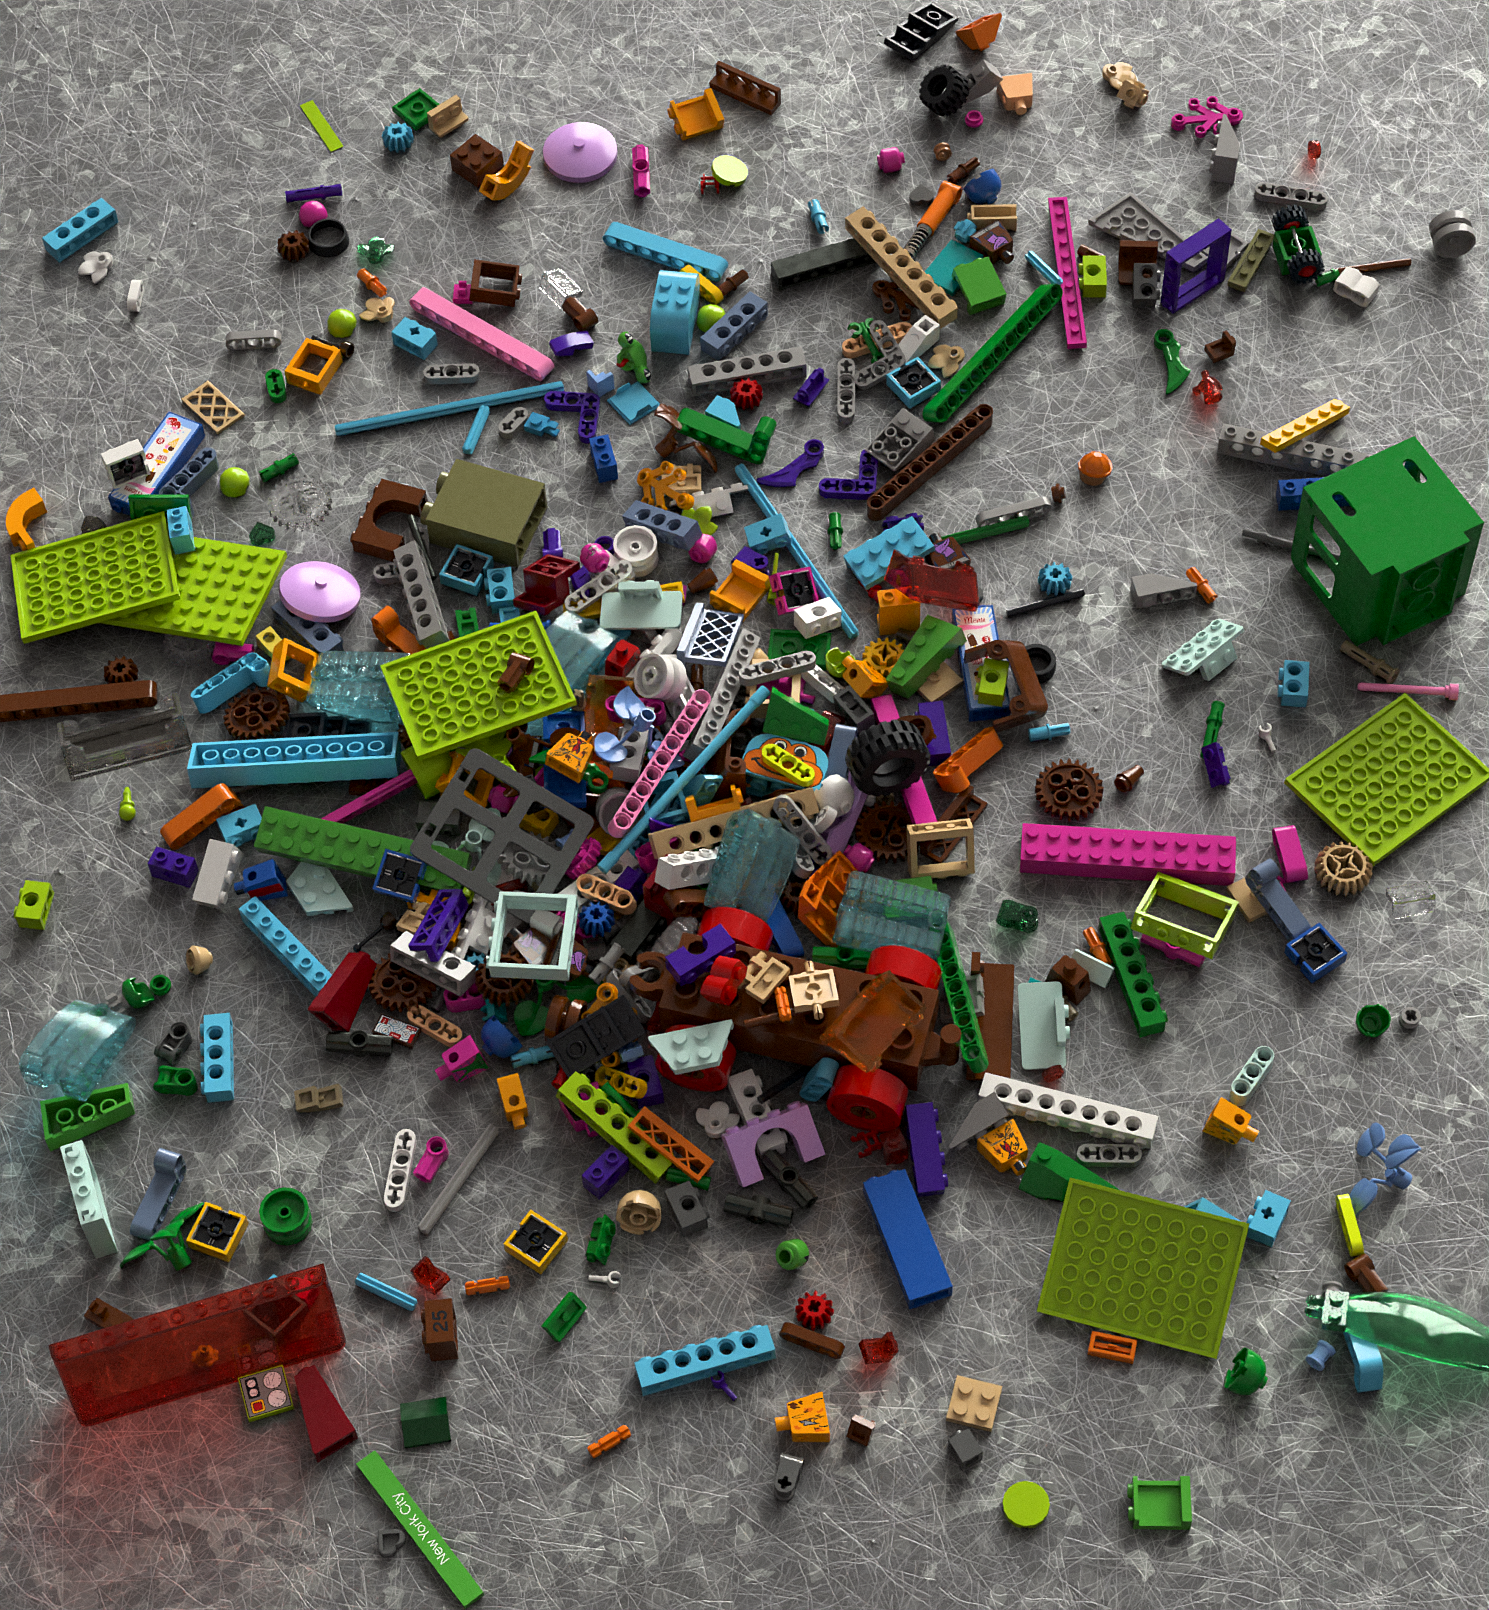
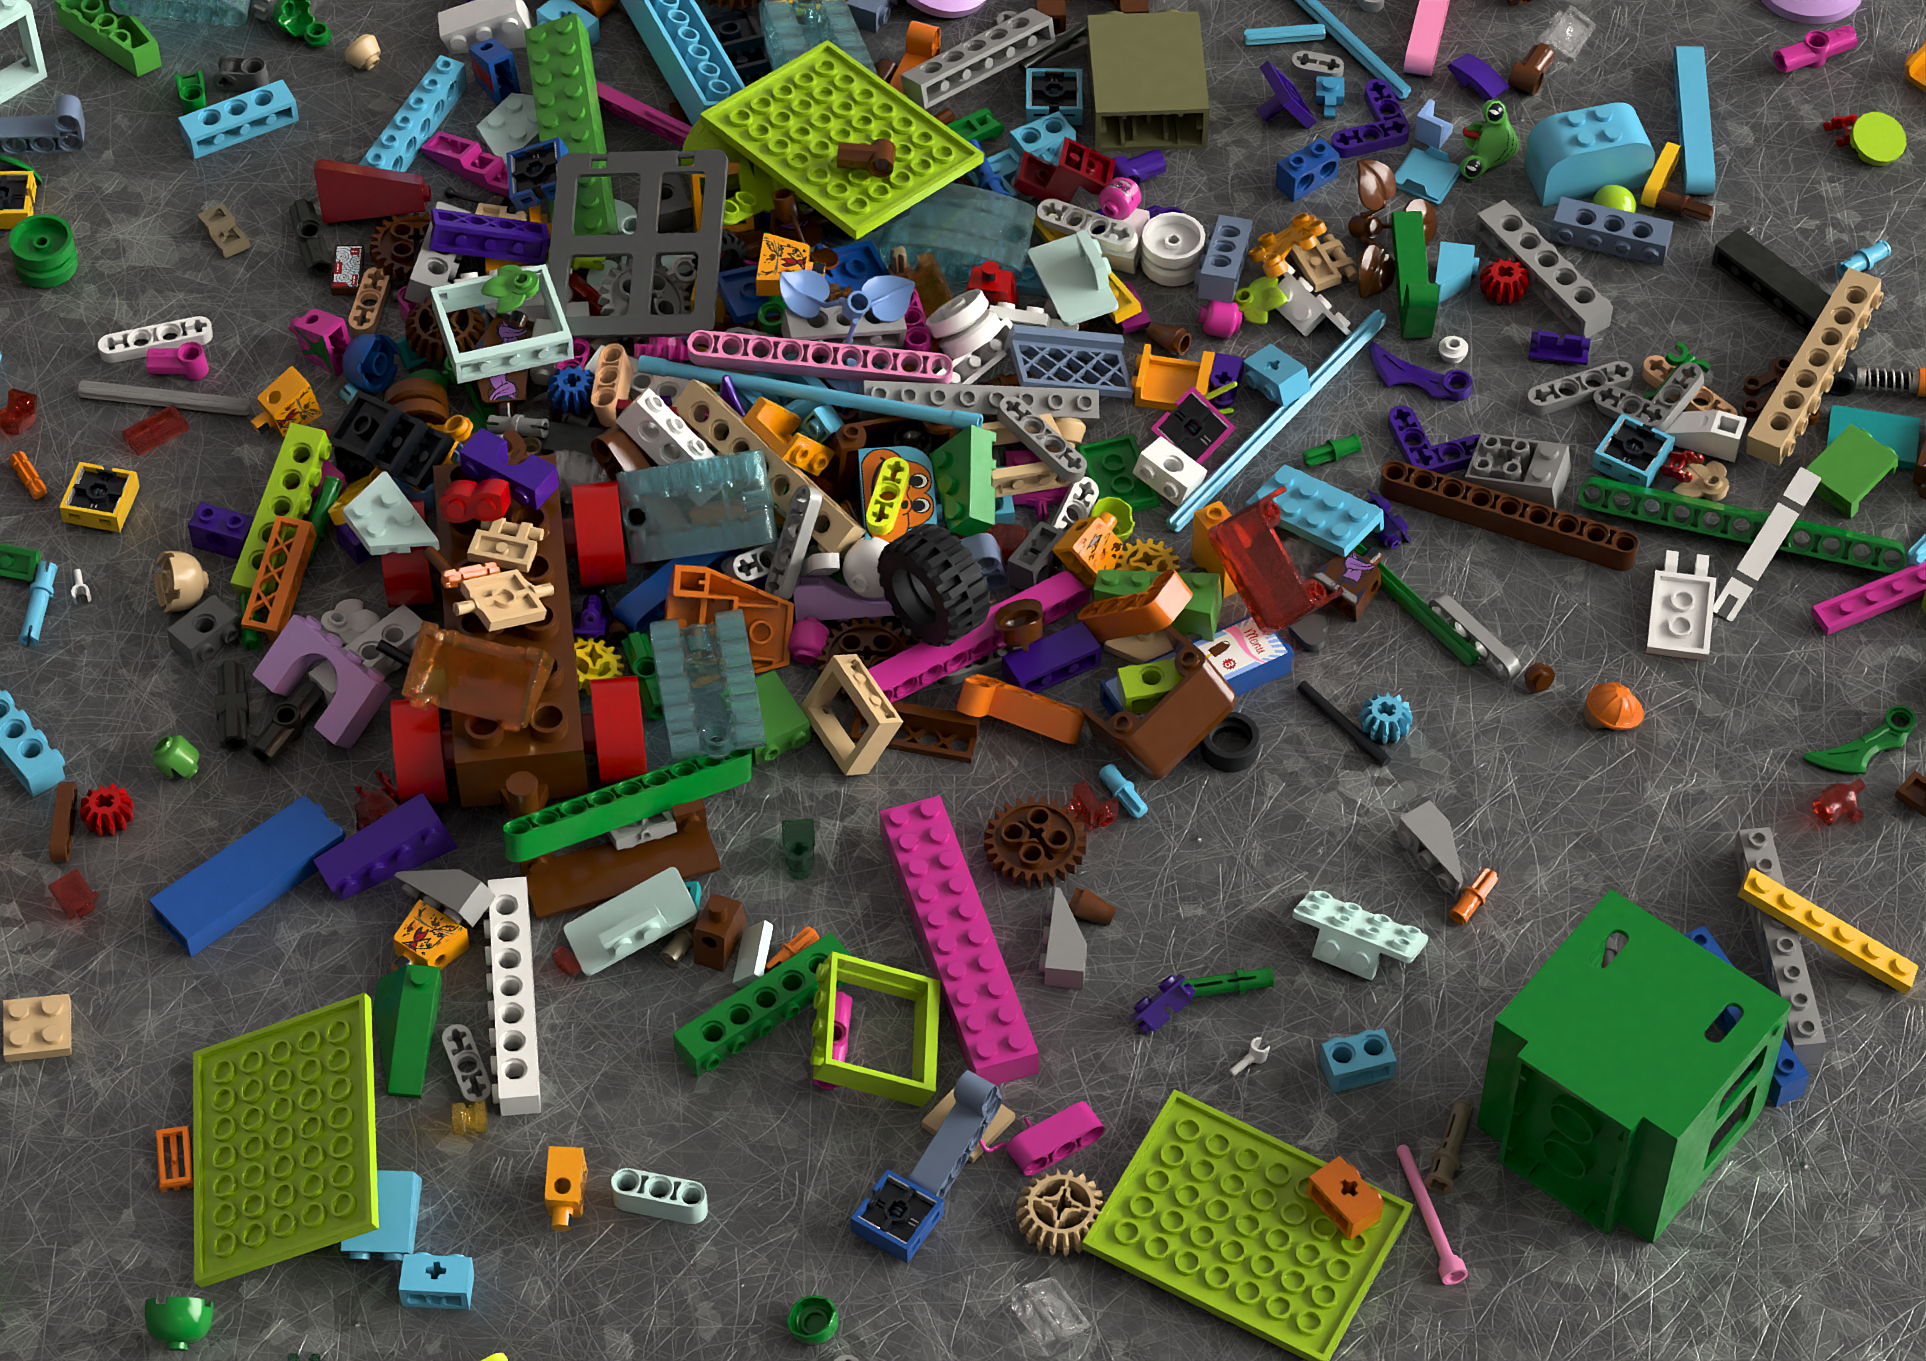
camera: 65 degrees right, 5 degrees down
green hinge [585,1214,616,1265] -> none
none -> medium azure pin [18,561,58,647]
none -> clear red tile [122,404,189,456]
none -> dark pink slope [420,131,509,197]
none -> clear yellow wheel [452,1100,488,1136]
none -> bright green plate [481,265,539,314]
none -> light grey slope [1039,887,1087,989]
none -> clear red bracket [1070,781,1119,831]
none -> orange beam [1077,569,1193,642]
none -> dark purple tile [1256,61,1317,129]
none -> orange brick [1306,1155,1384,1240]
none -> white plate [1439,336,1468,364]
none -> white tile [1646,550,1716,661]
none -> red piece [1660,450,1704,483]
none -> white sticker [1713,467,1821,622]

